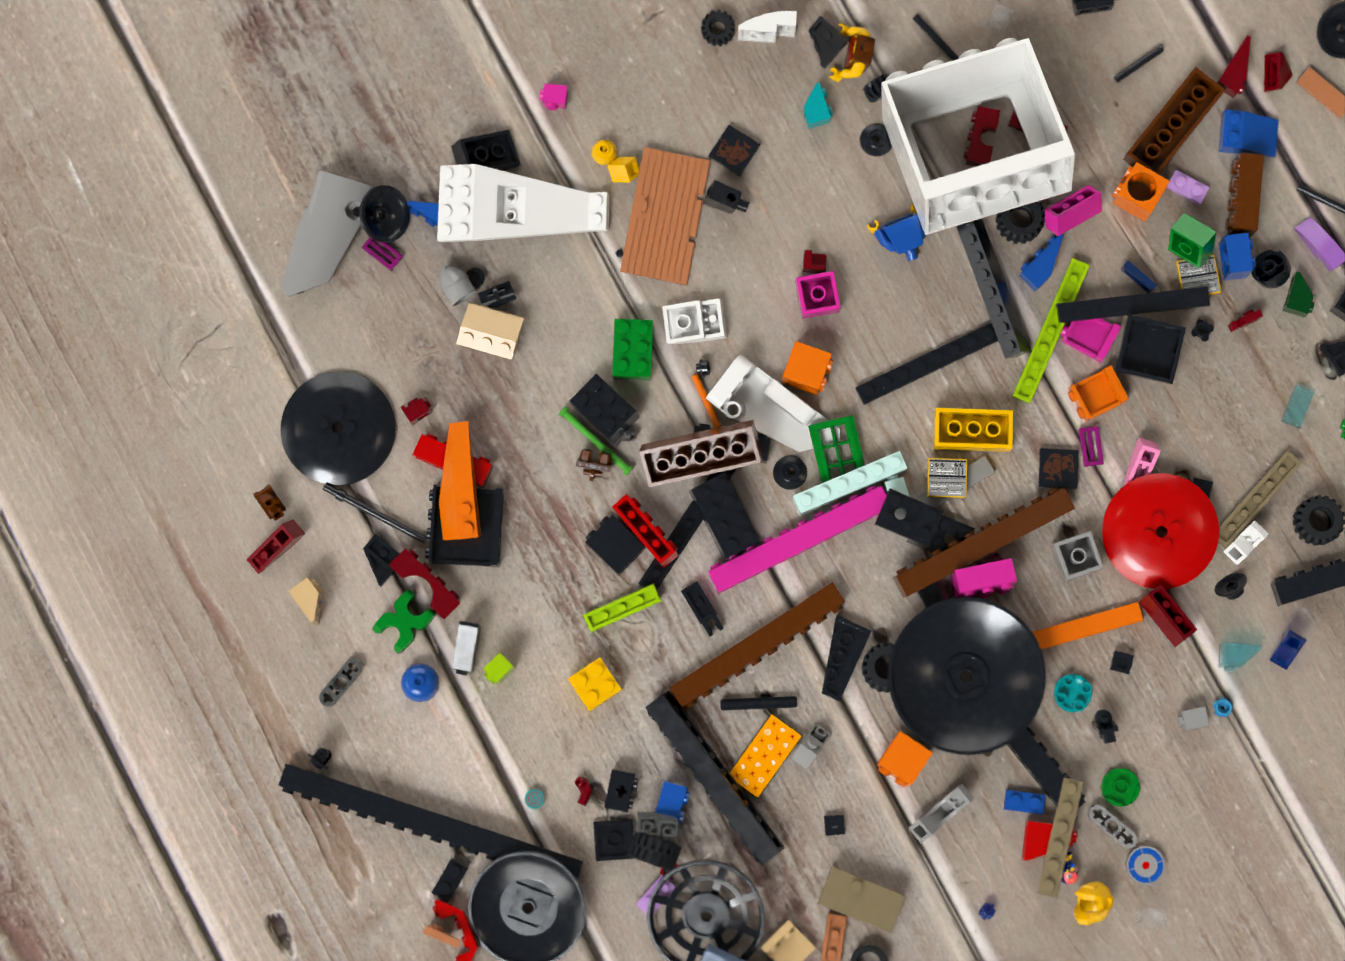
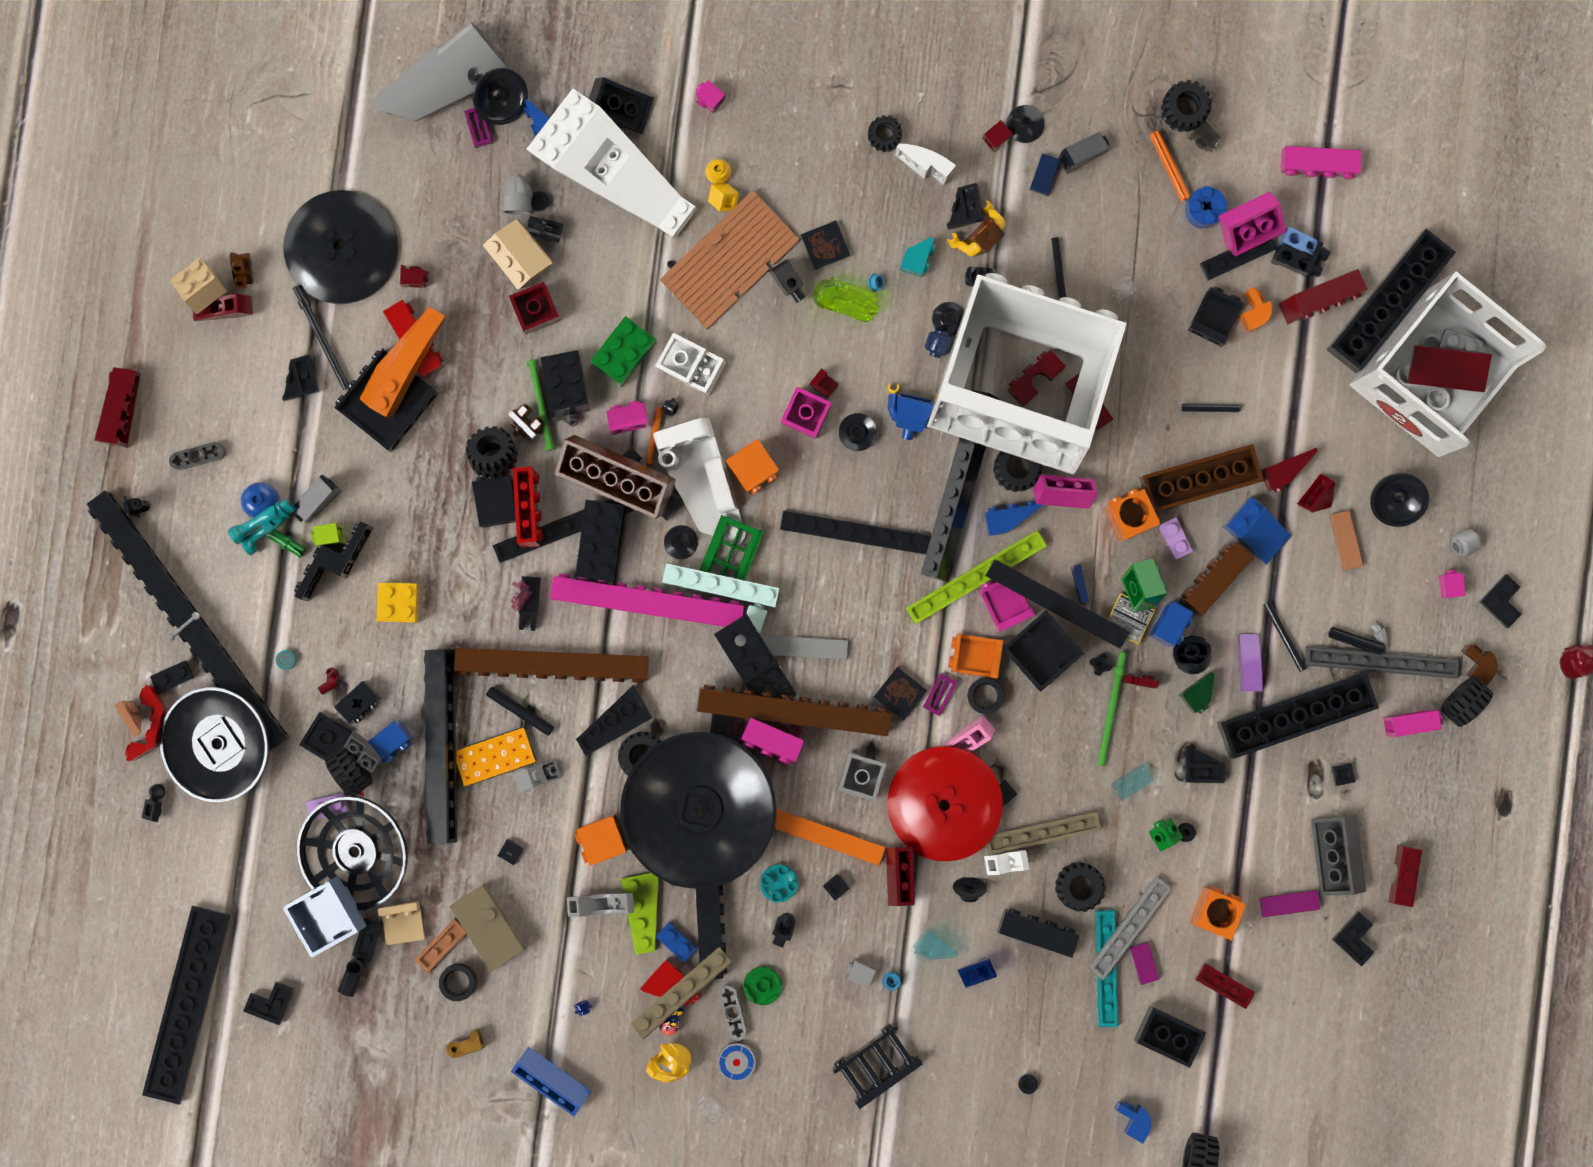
camera: 25 degrees right, 5 degrees up
tan slope [288,578,323,625] -> none
green piece [372,589,437,654] -> none
dark red arch [389,548,460,619] -> none
lime tile [583,584,662,632] -> none
light grey tile [927,458,967,498] -> none
yellow brick [933,408,1013,452] -> none
none -> dark red wedge [94,367,141,448]
none -> light grey hinge [167,612,200,641]
none -> tan brick [170,257,227,314]
none -> teal piece [228,499,296,555]
none -> green pin [267,529,306,558]
none -> black bracket [294,521,374,601]
none -> black tyre [466,426,518,479]
none -> dark red brick [509,282,560,335]
none -> clear pink bracket [511,580,532,612]
none -> dark pink slope [606,401,650,435]
none -> lime wing [621,872,659,955]
none -> clear neon green hair [813,276,879,322]
none -> black fence [832,1024,923,1109]
none -> black dish [839,413,877,451]
none -> dark azure plate [867,273,884,292]
none -> dark blue head [925,329,952,358]
none -> black tyre [967,678,1005,714]
none -> bright green bar [1097,652,1127,766]

